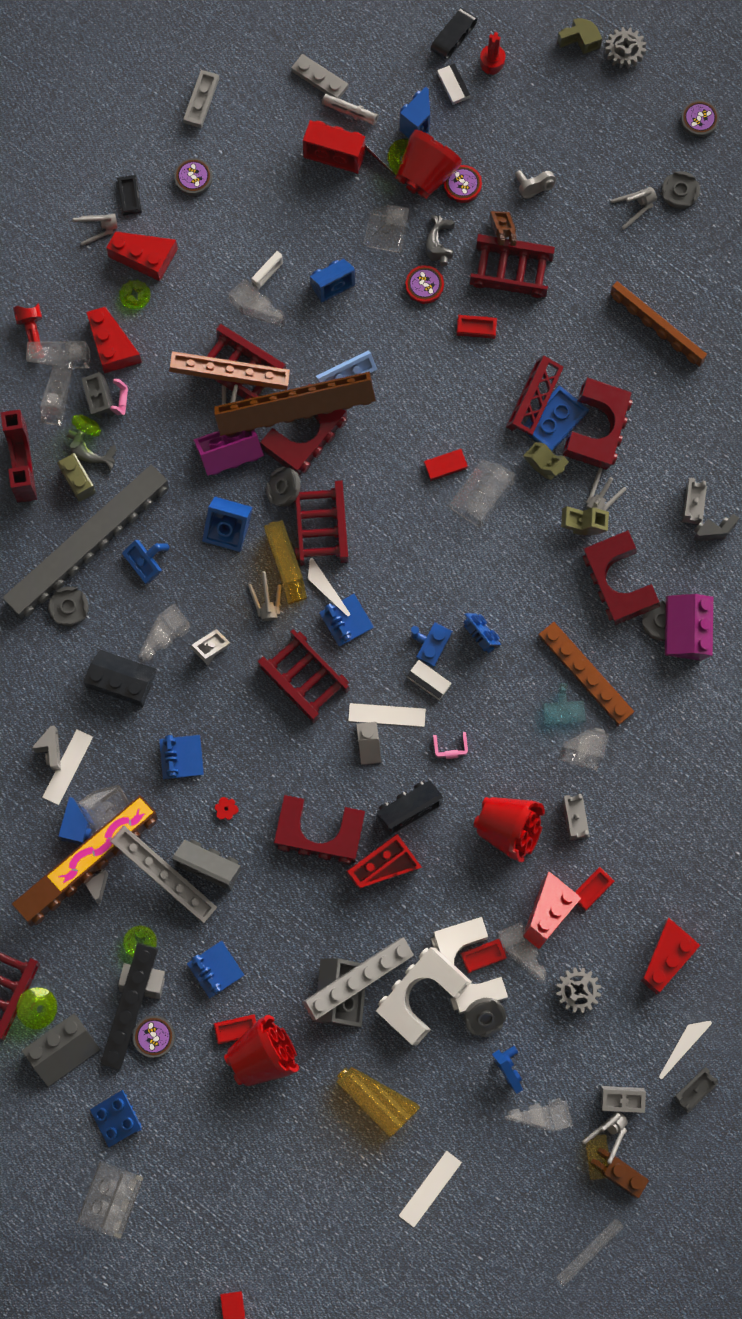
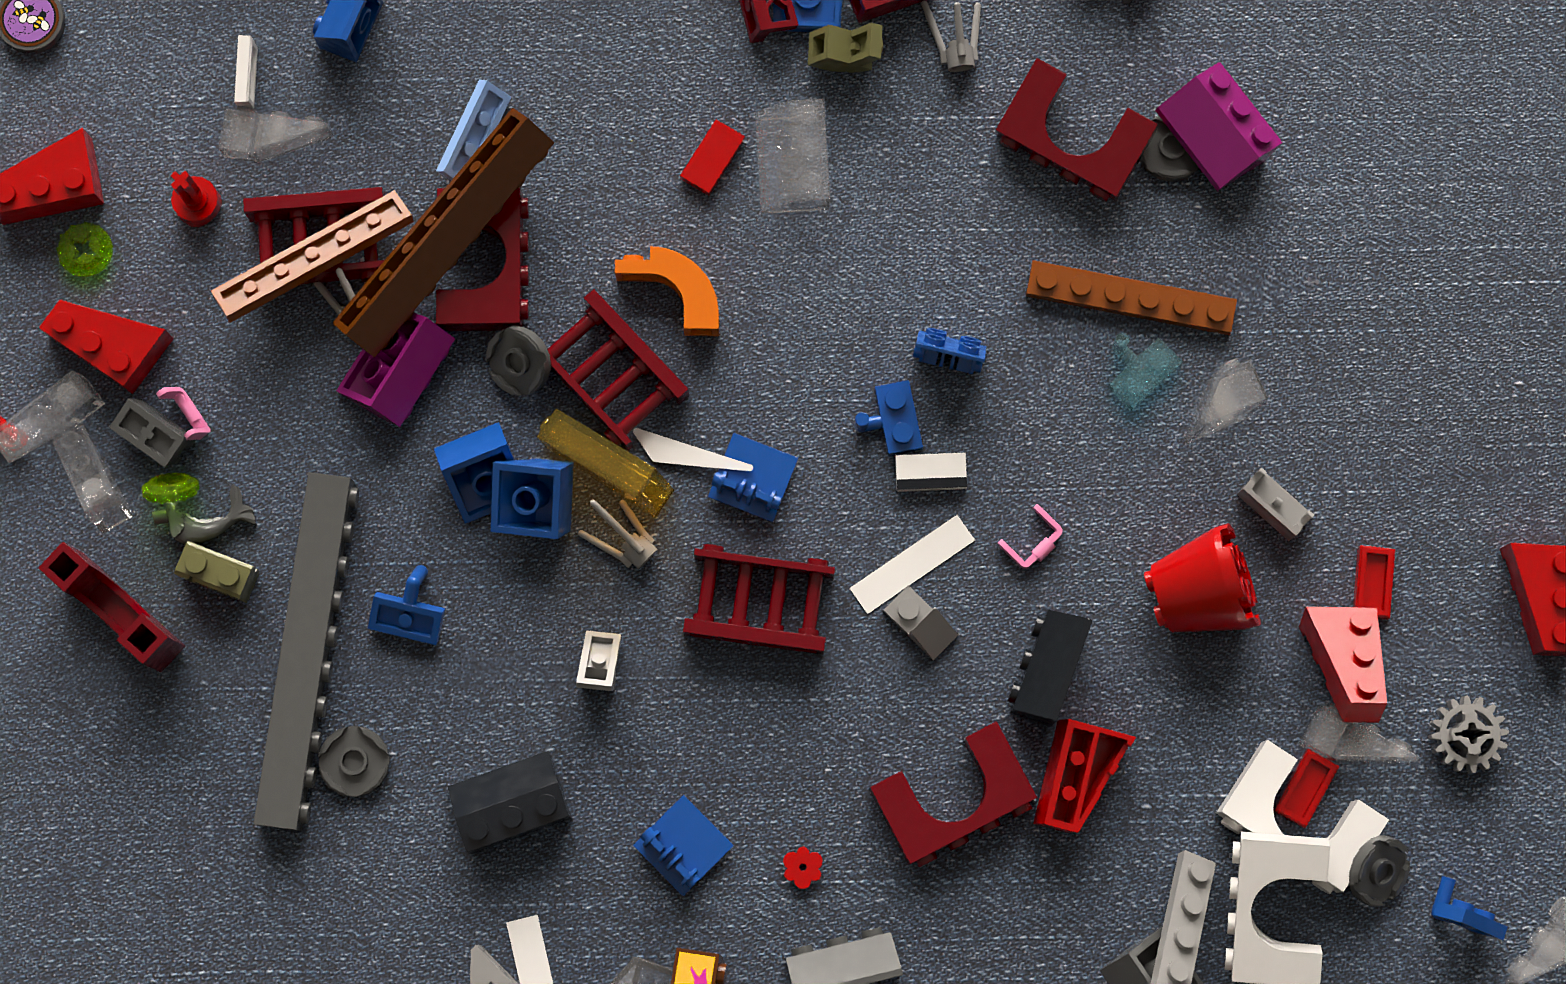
camera: 40 degrees left, 5 degrees up
clear slope [138,603,190,663] -> none
olive brick [561,506,609,535] -> none
none -> red piece [171,171,222,227]
none -> blue slope [490,459,574,539]
none -> orange arch [615,246,719,336]

